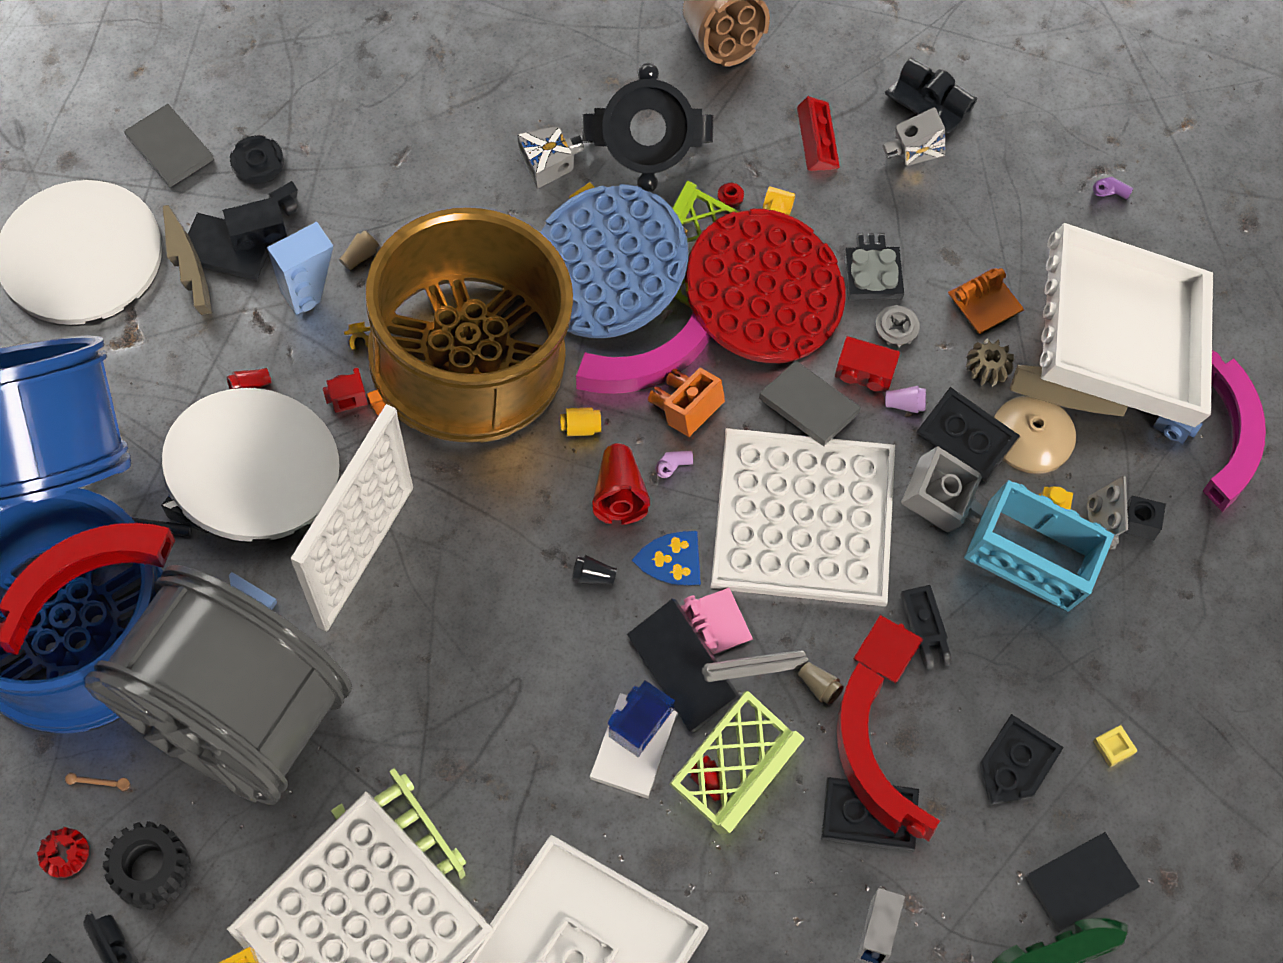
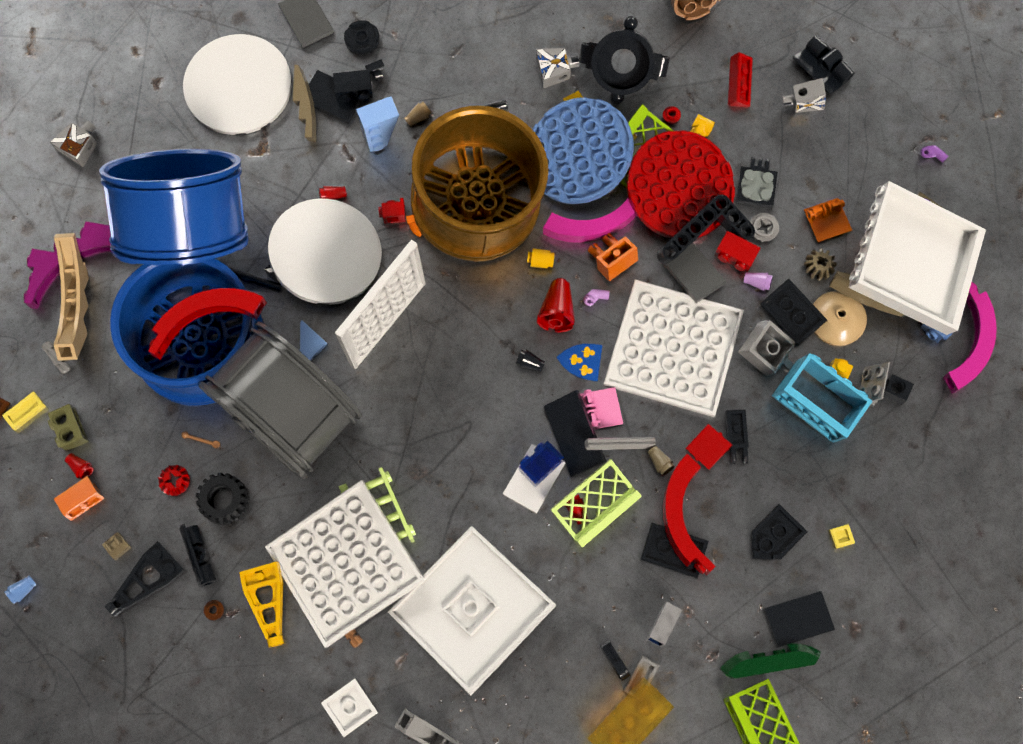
camera: 15 degrees right, 10 degrees up
yellow plate [344,322,371,350] -> none
none -> black beam [657,194,755,264]

